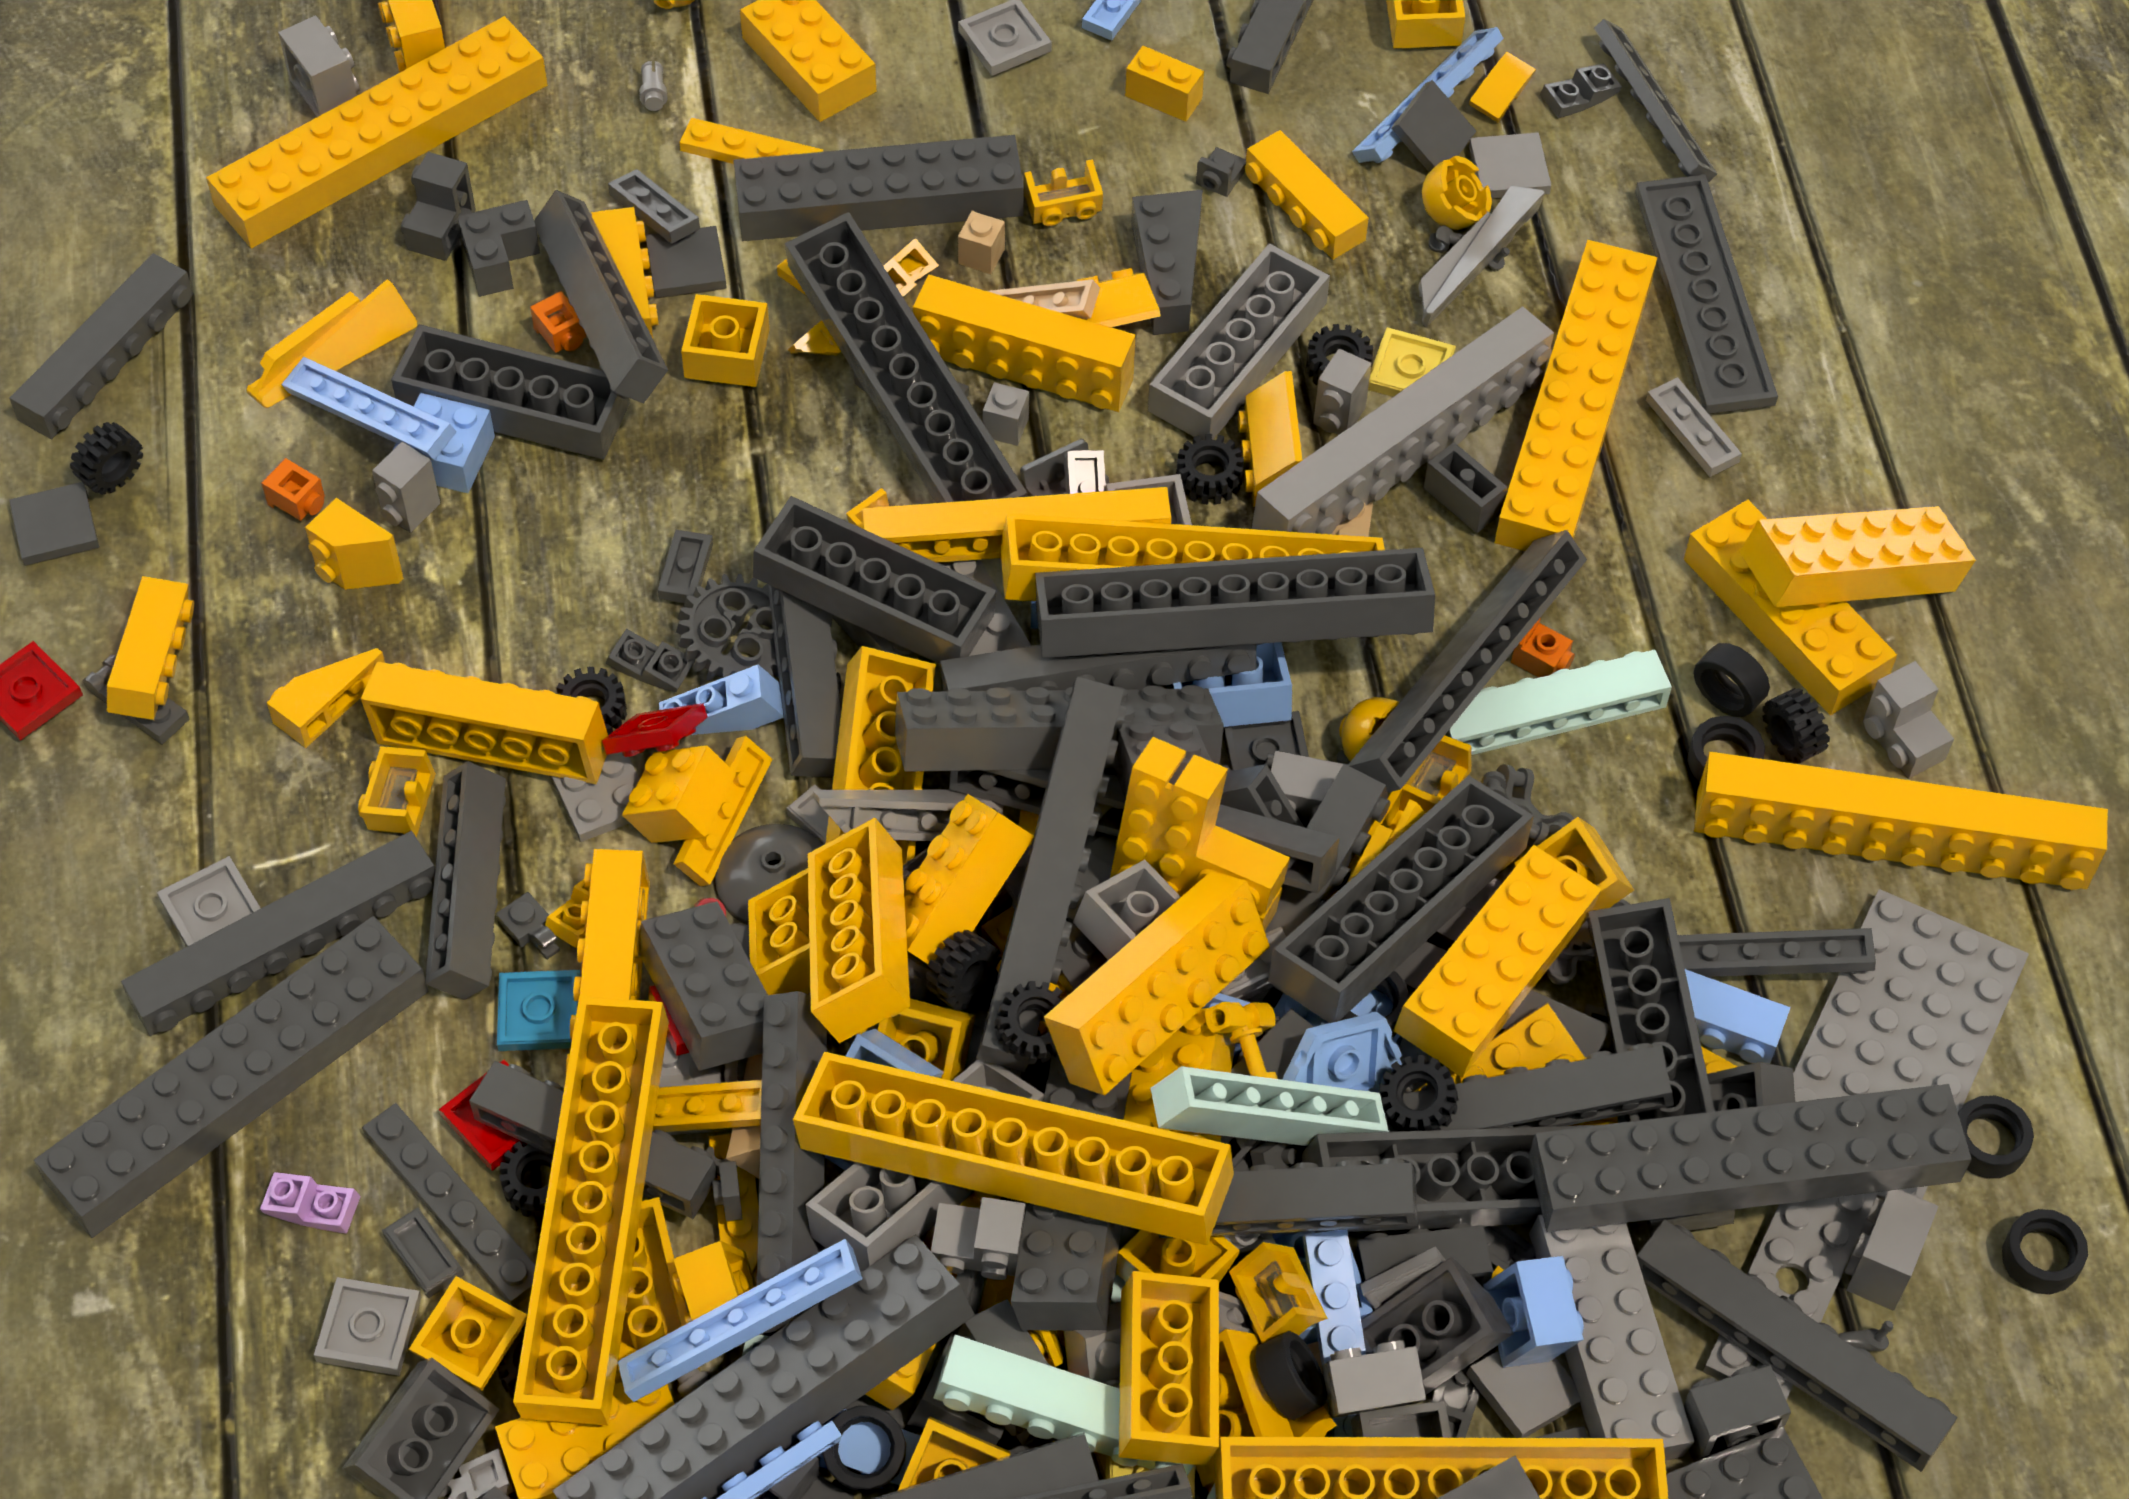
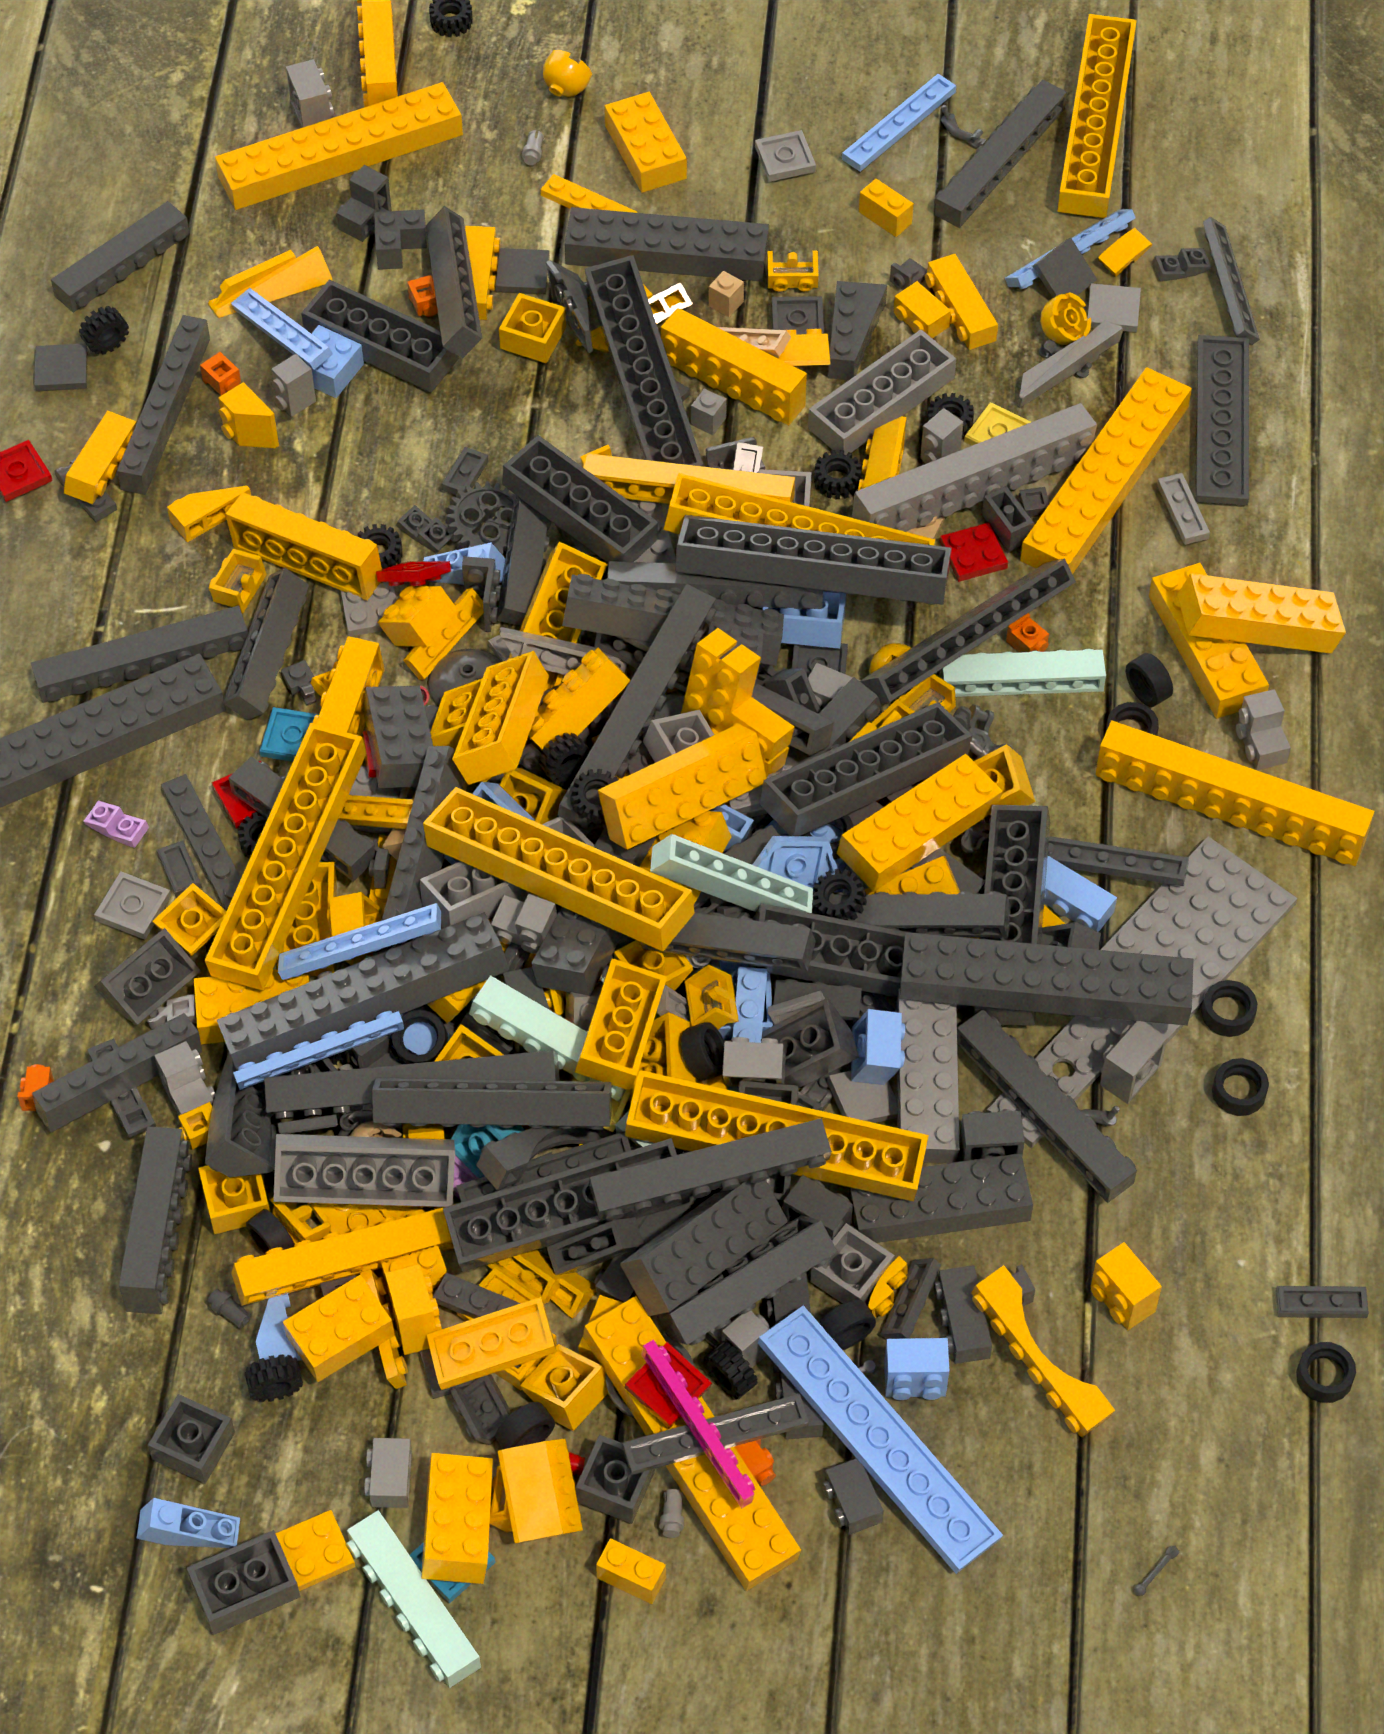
camera: 15 degrees right, 0 degrees up
light grey plate [157,856,261,947] -> none
dark grey plate [608,169,700,244] -> none
yellow bar [1205,1002,1278,1079] -> none
black tyre [1762,688,1830,764] -> none
none -> dark grey brick [117,315,210,495]
none -> dark grey bracket [462,556,502,632]
none -> dark grey wedge [546,260,593,353]
none -> dark grey plate [772,296,824,335]
none -> yellow brick [893,281,951,339]
none -> red plate [940,523,1008,582]
none -> dark grey plate [1019,487,1050,516]

